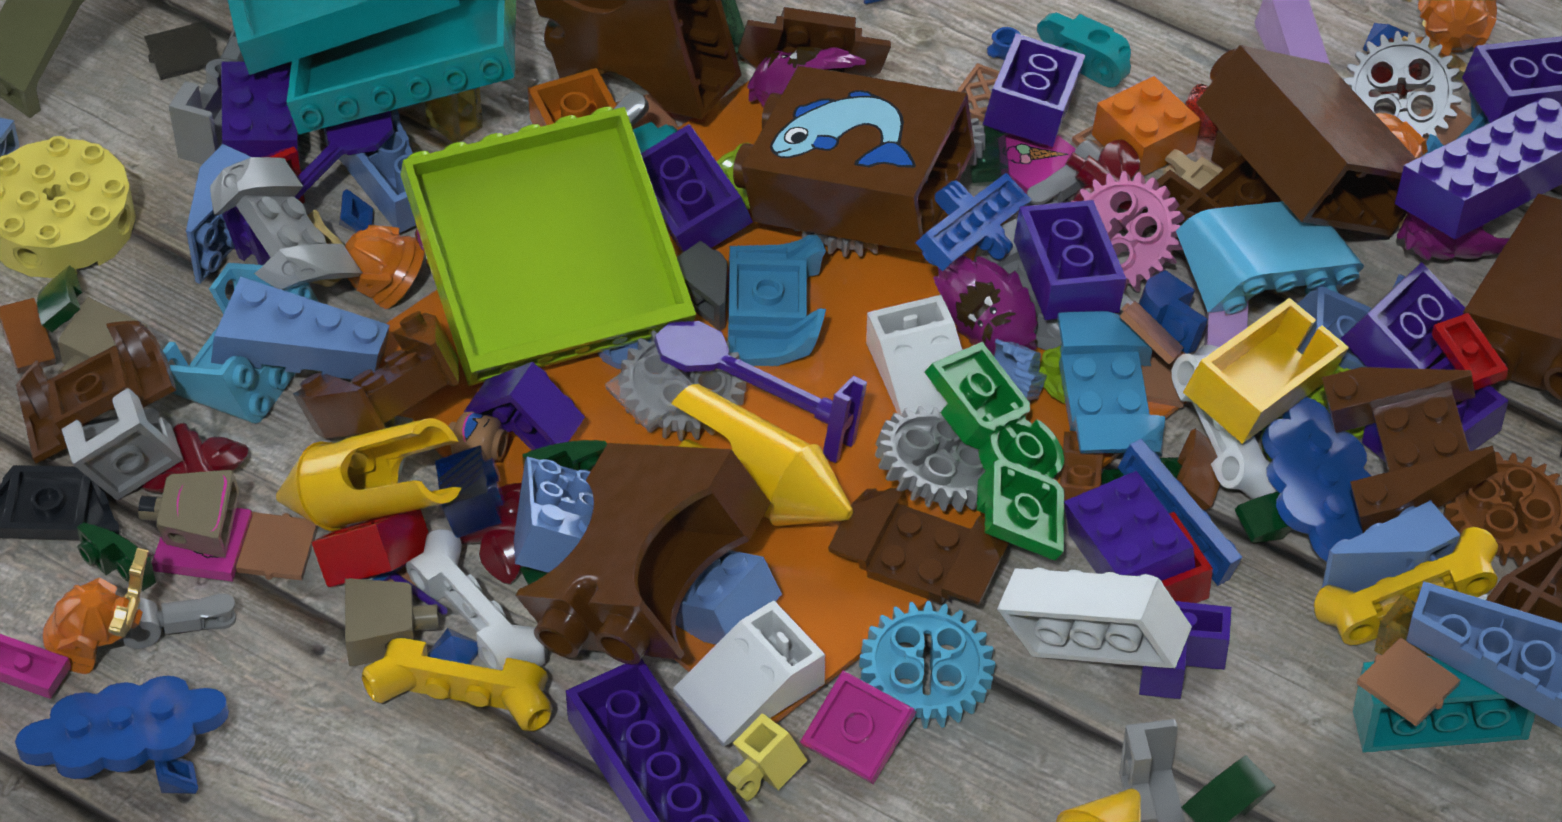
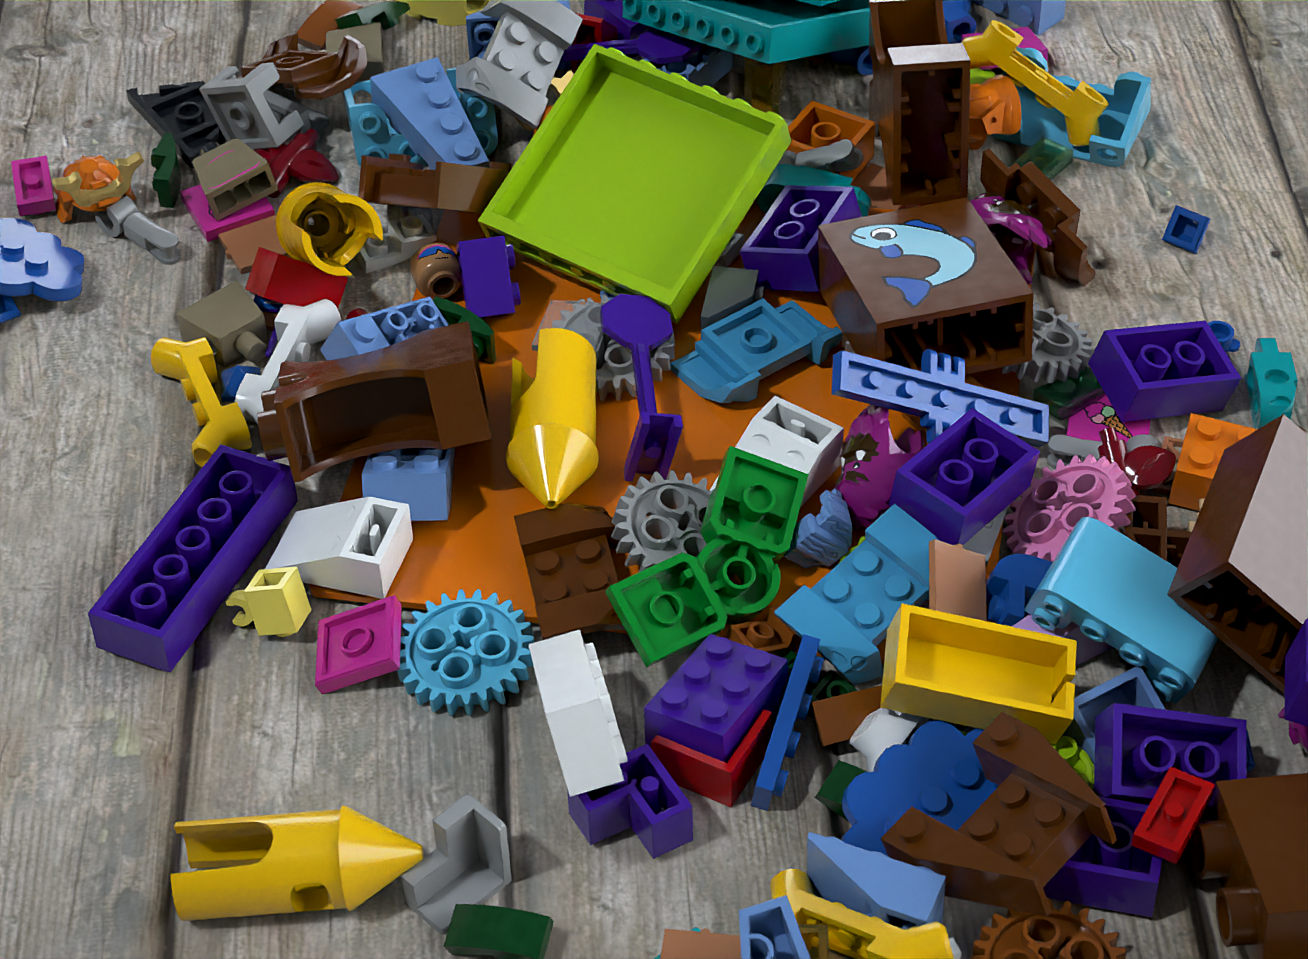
camera: 55 degrees right, 5 degrees down
clear blue brick [435,445,505,538] -> none

